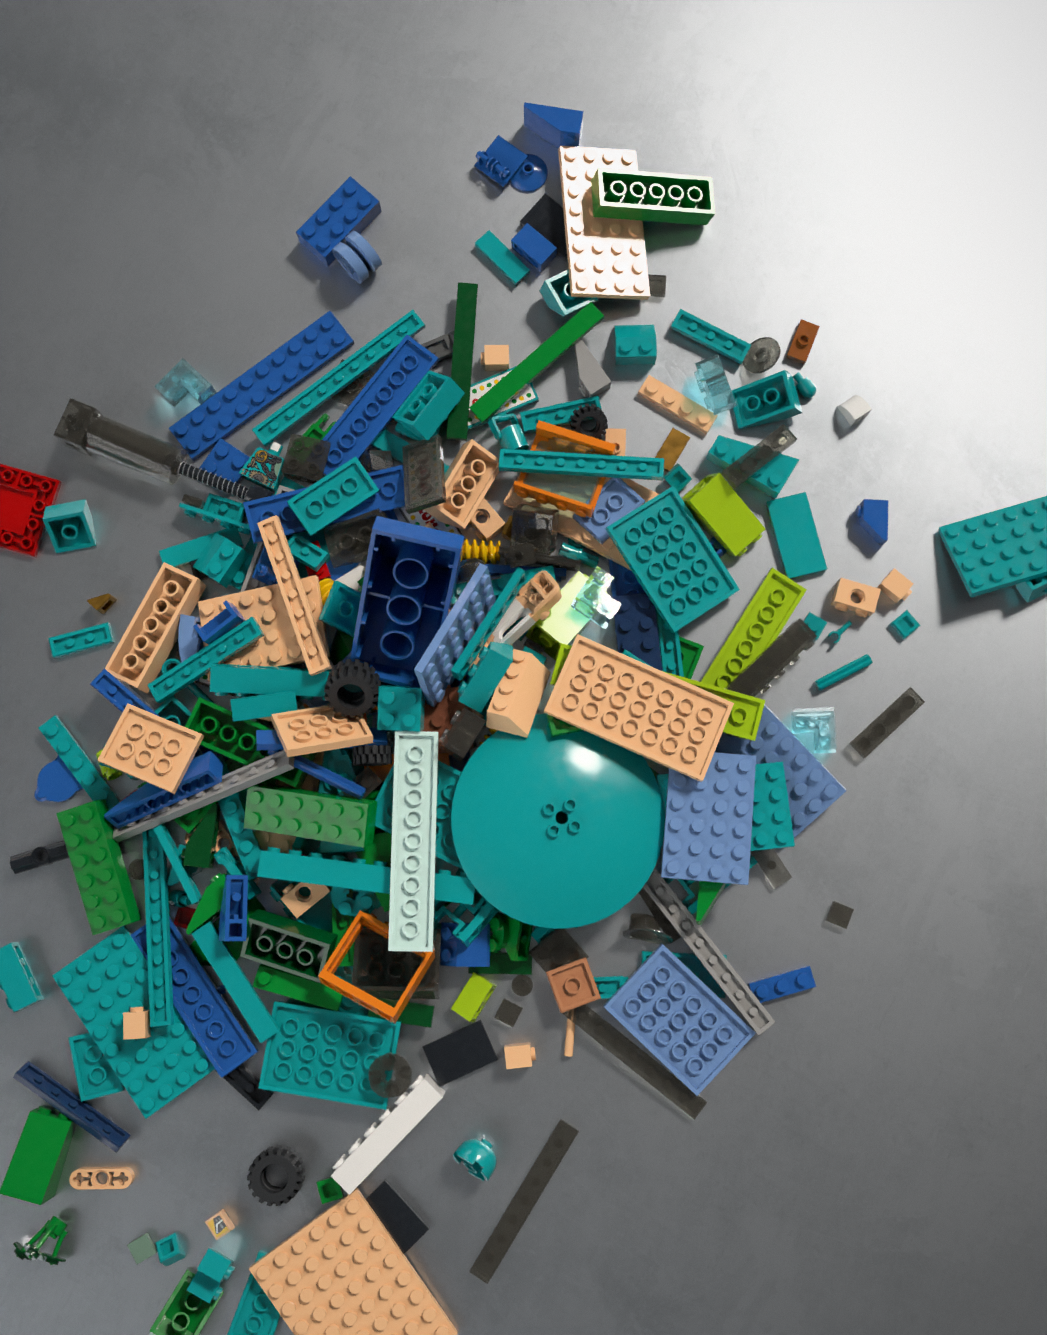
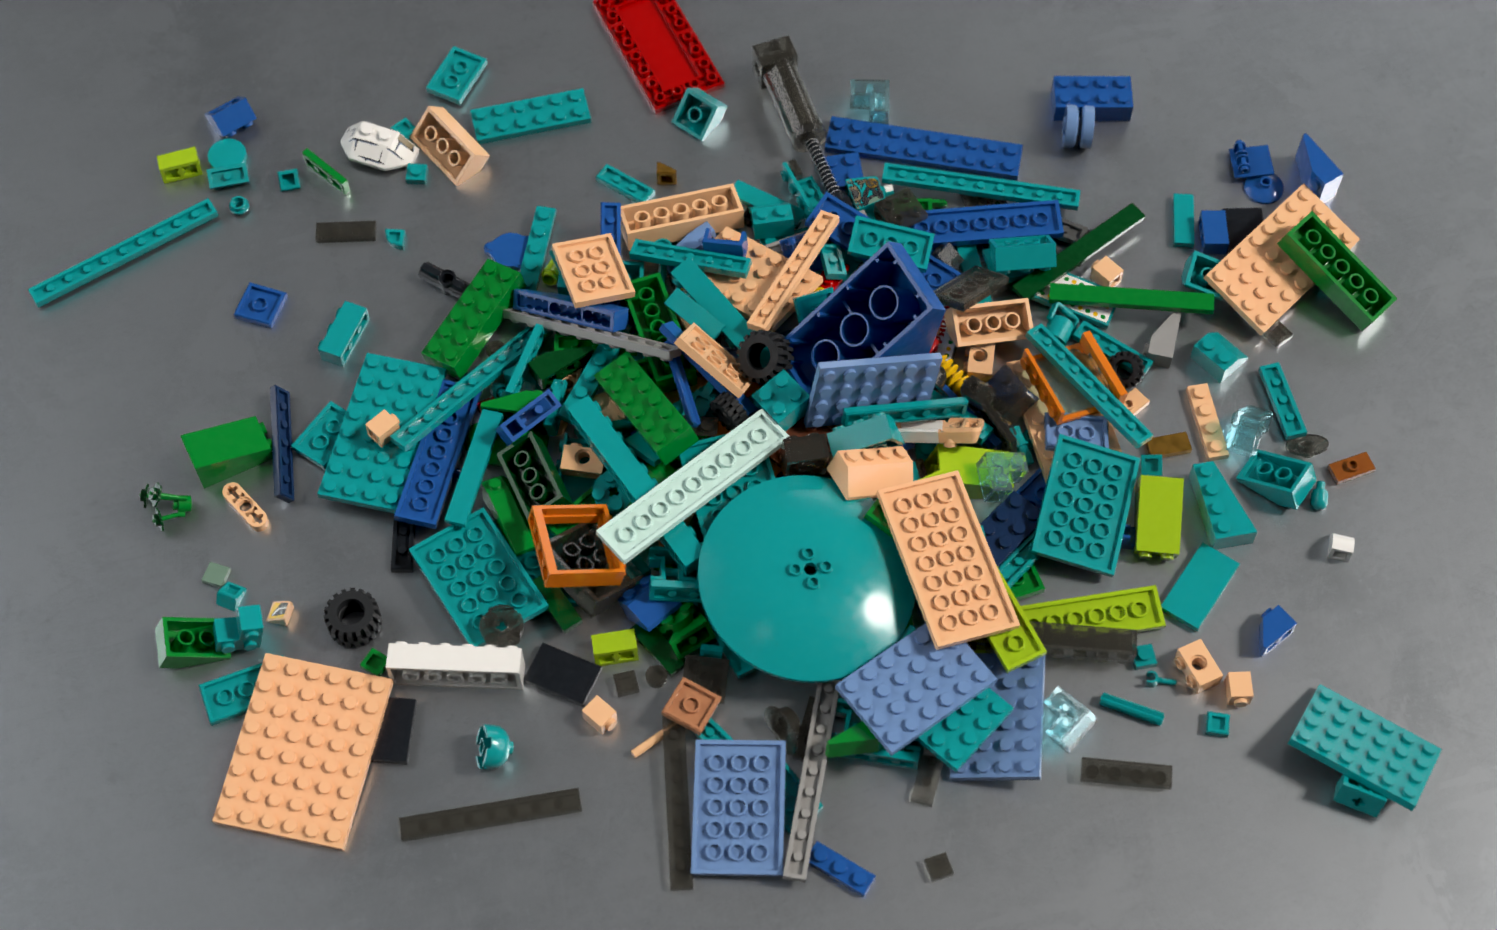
camera: 45 degrees right, 20 degrees down
clear smoke plate [721,424,797,489] -> none

